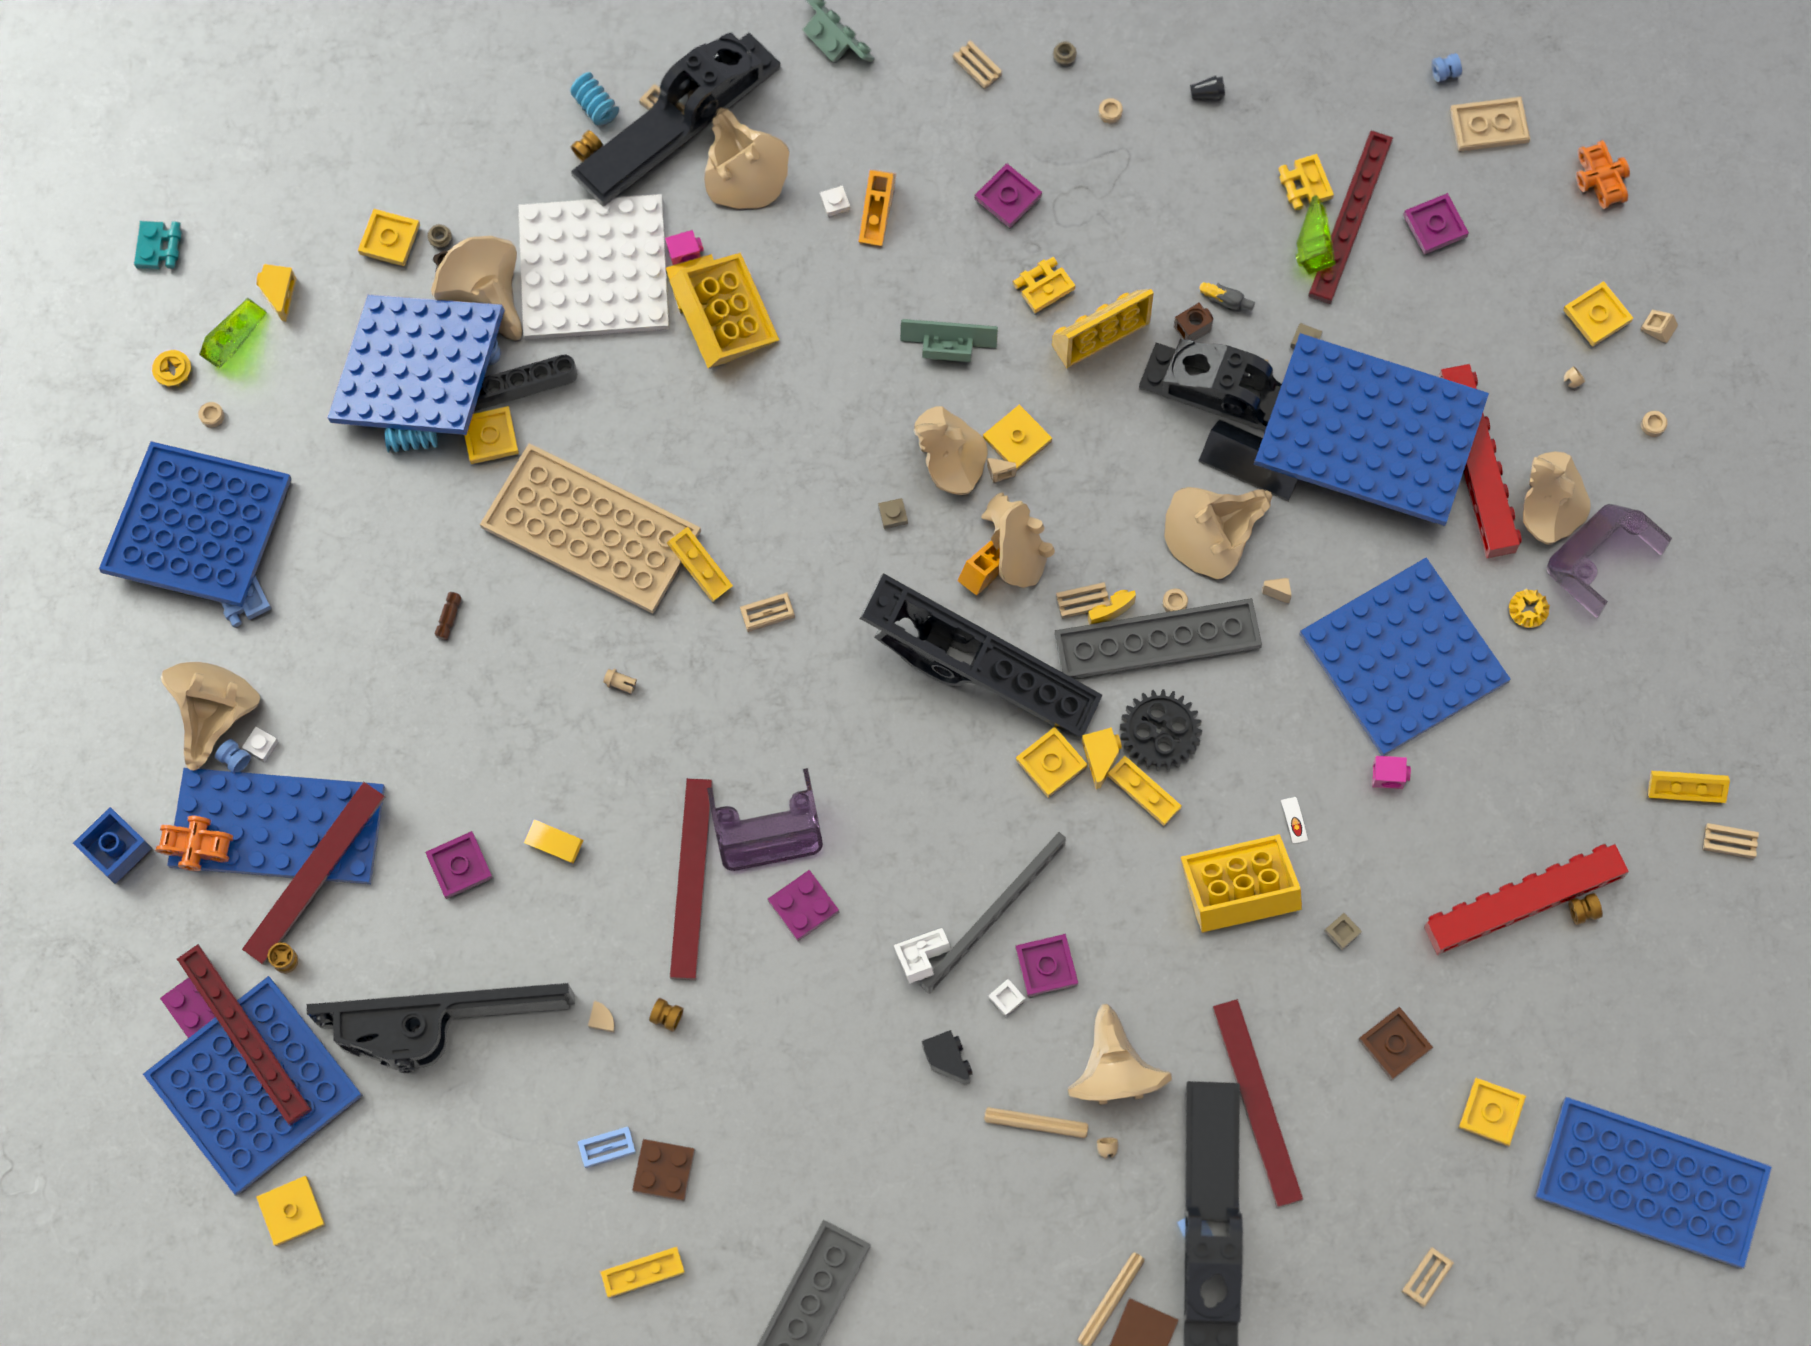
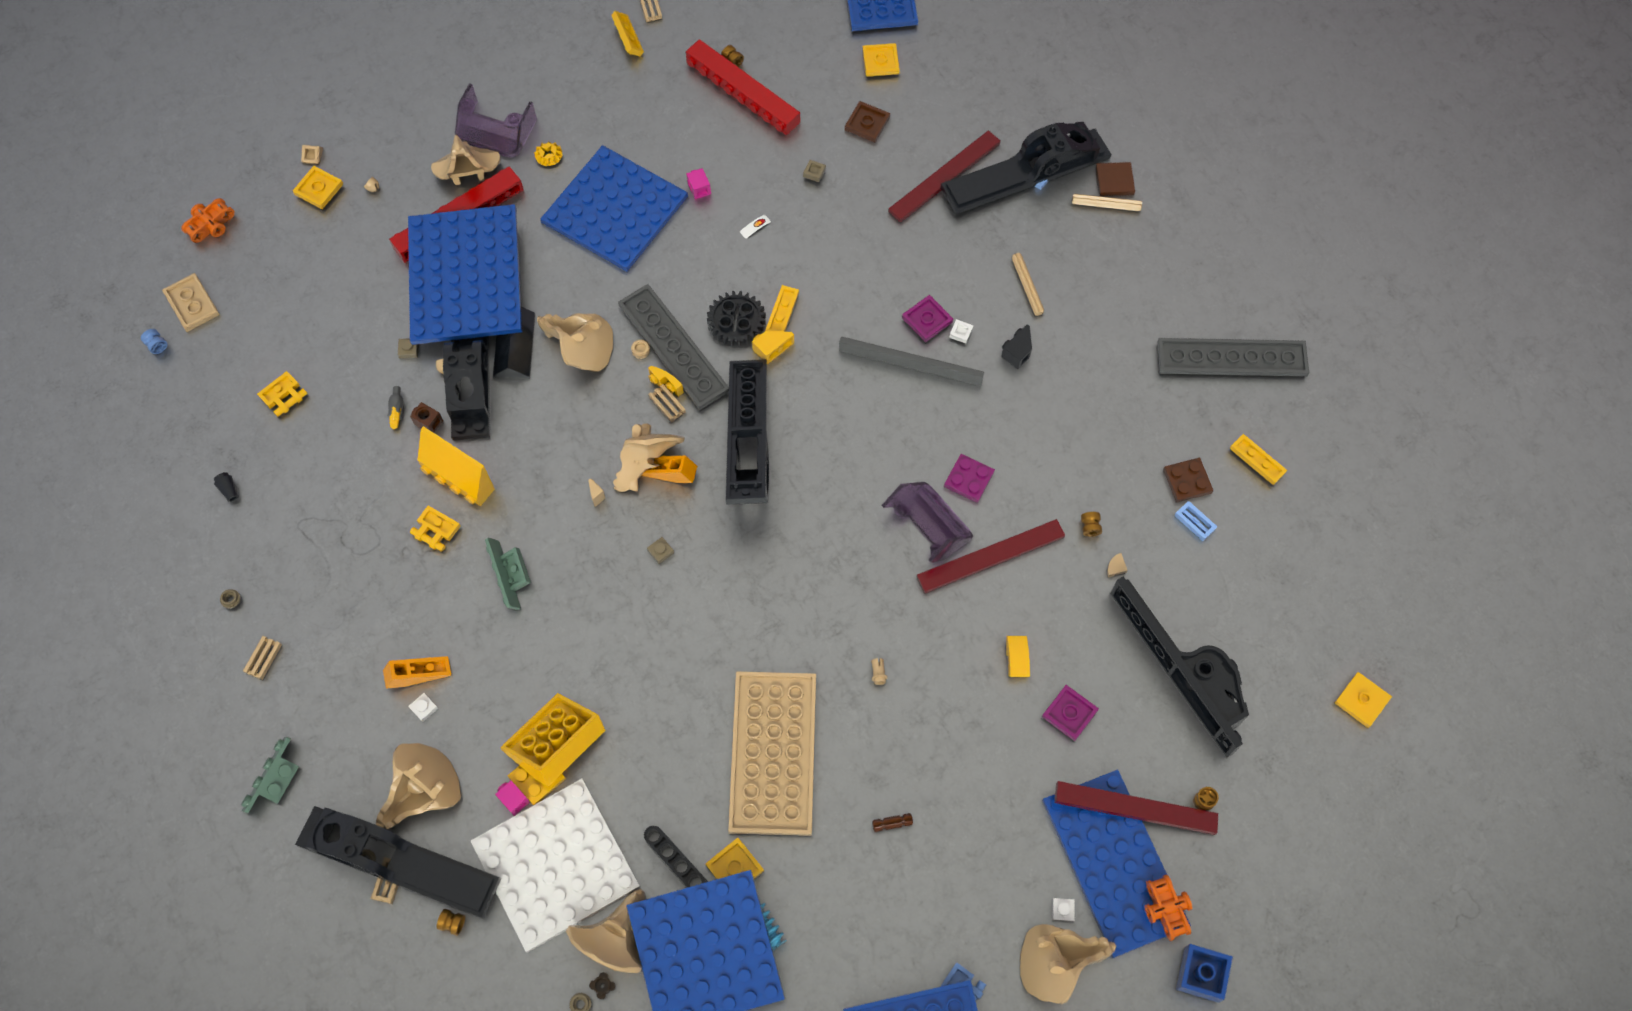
camera: 120 degrees left, 5 degrees down
blue plate [143,976,363,1196] -> none
magenta plate [160,977,215,1038] -> none
dark red tile [177,944,312,1126] -> none
medium blue wheel [215,739,251,774] -> none
medium azure piece [570,72,619,126] -> none
yellow plate [667,527,733,602] -> none
tan tile [740,592,795,632] -> none
white plate [894,928,951,984] -> none
tan animal [913,406,988,495] -> none
magenta plate [974,163,1042,228] -> none
yellow plate [983,404,1052,471] -> none
yellow plate [1016,727,1087,798] -> none
tan animal [1068,1004,1172,1105] -> none
tan hinge [1097,1137,1118,1159] -> none
tan tile [1099,98,1123,123] -> none
yellow slope [1180,834,1302,933] -> none
tan slope [1262,578,1291,603] -> none
clear neon green slope [1295,195,1336,275] -> none
dark red tile [1308,130,1393,304] -> none
tan tile [1401,1247,1454,1308] -> none
magenta plate [1403,193,1469,255] -> none
tan tile [1641,411,1668,437] -> none

